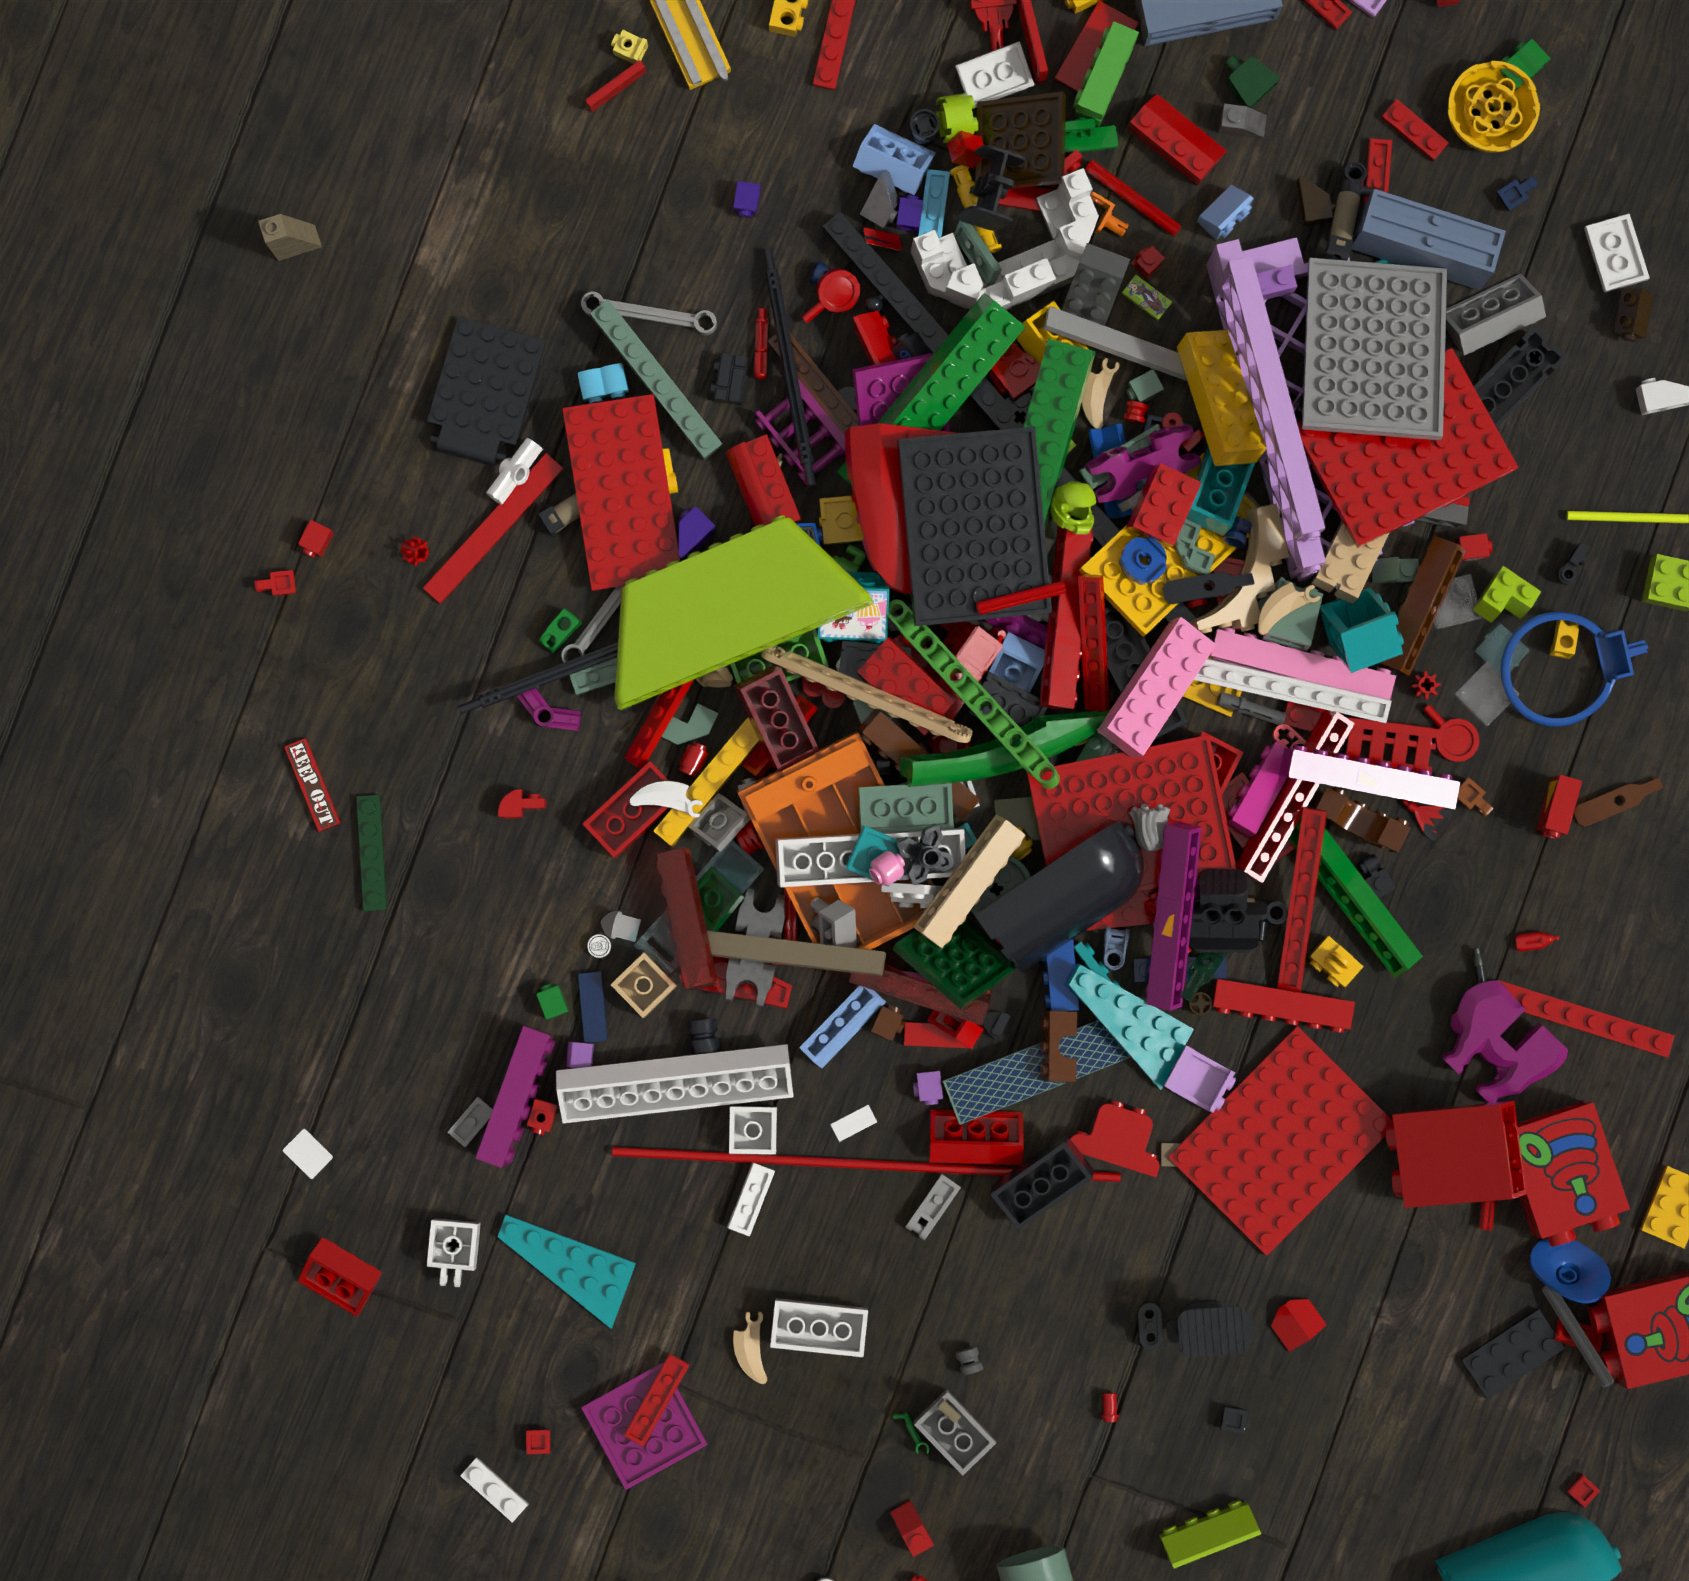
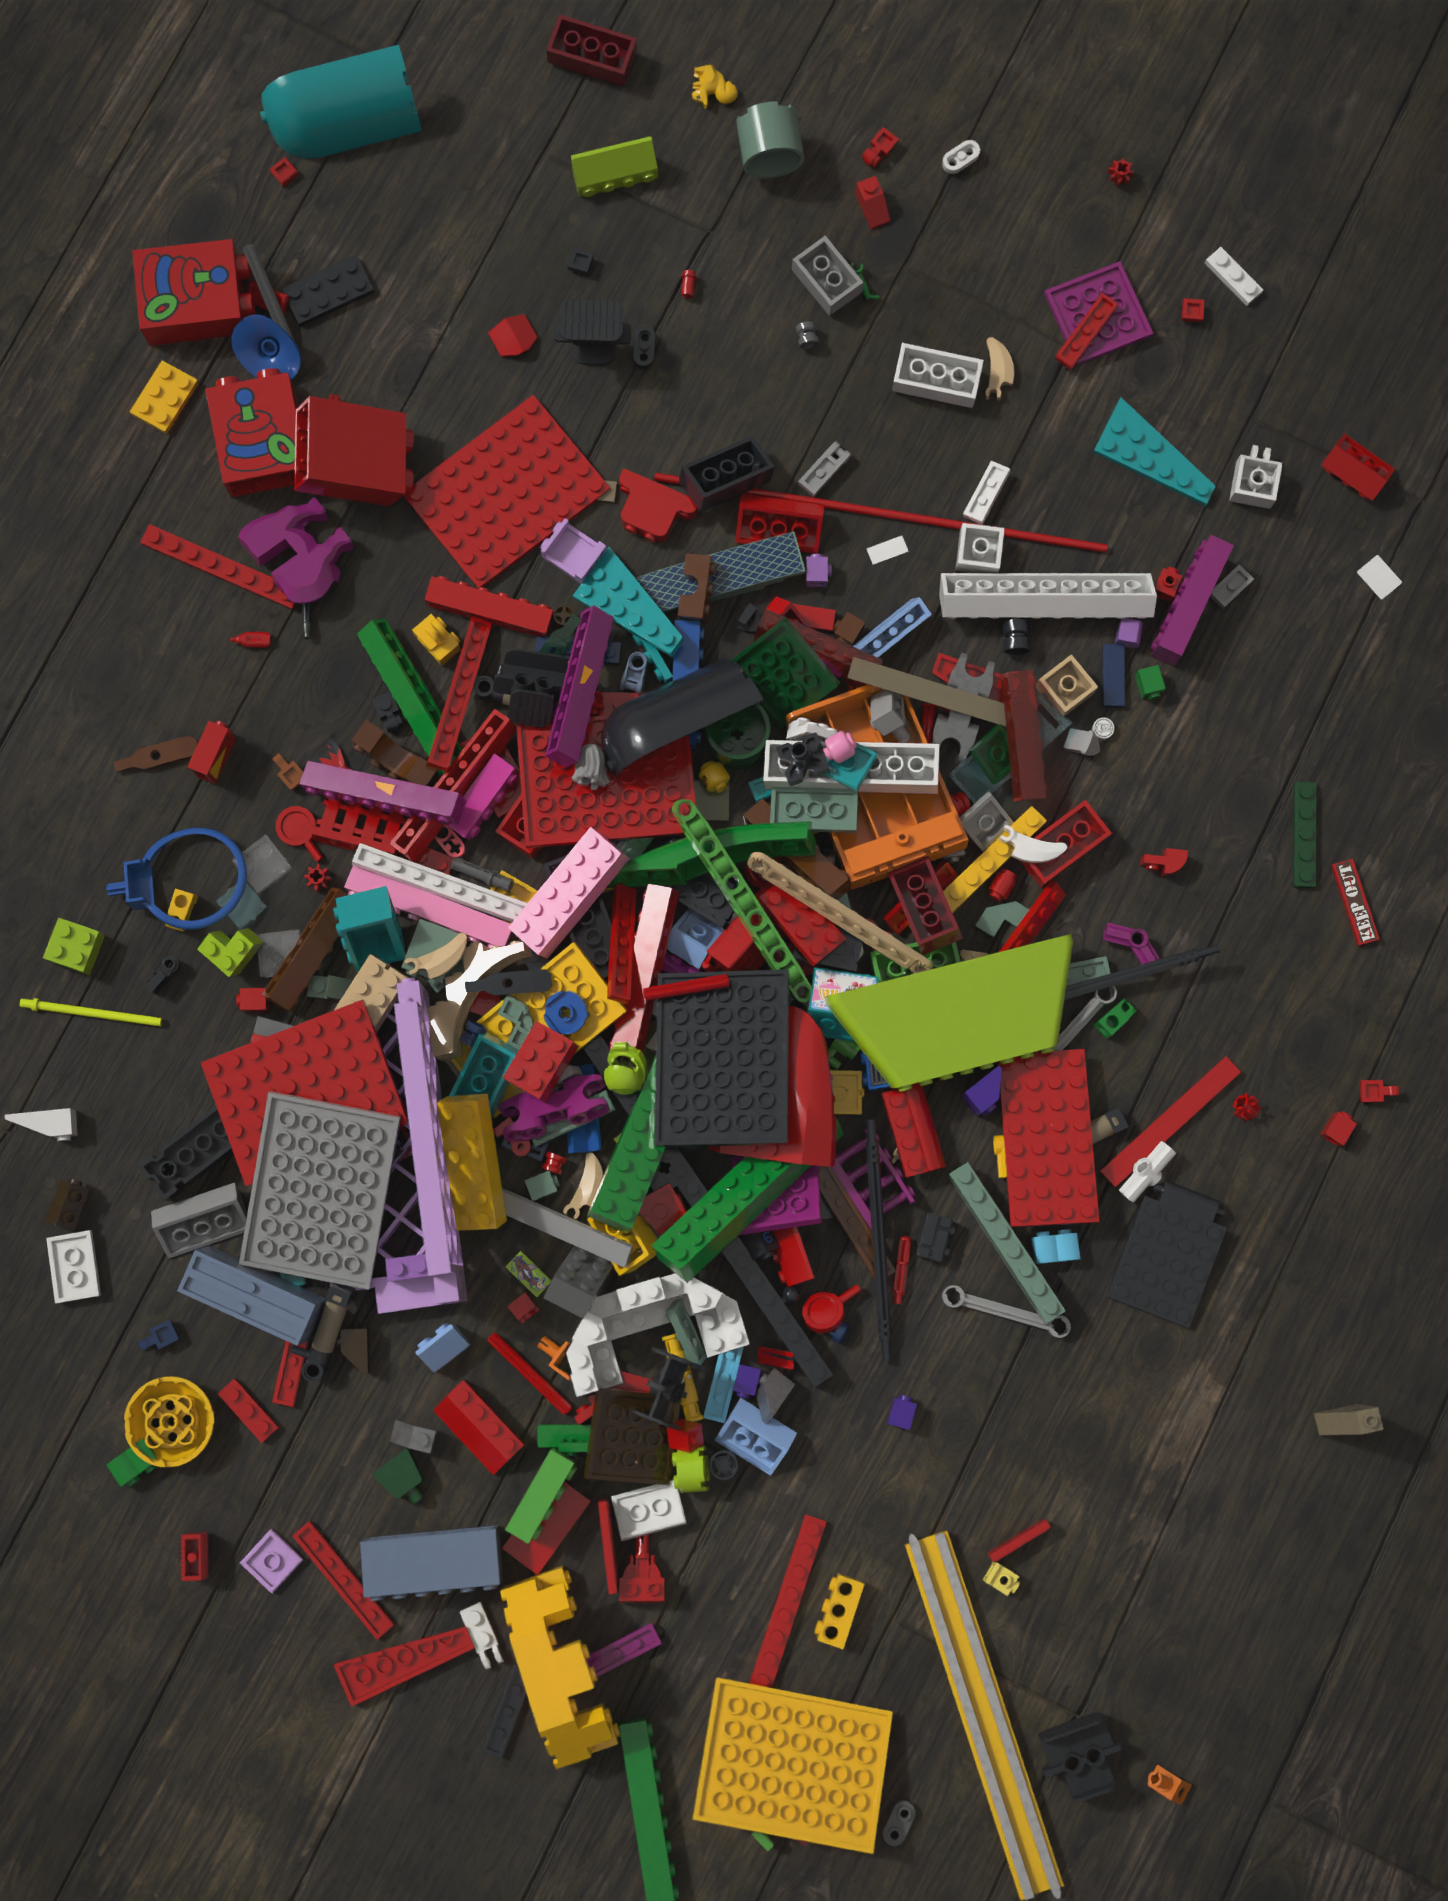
camera: 175 degrees left, 5 degrees down
tan brick [913,814,1025,948] -> none
dark tan tile [938,1398,961,1423] -> none

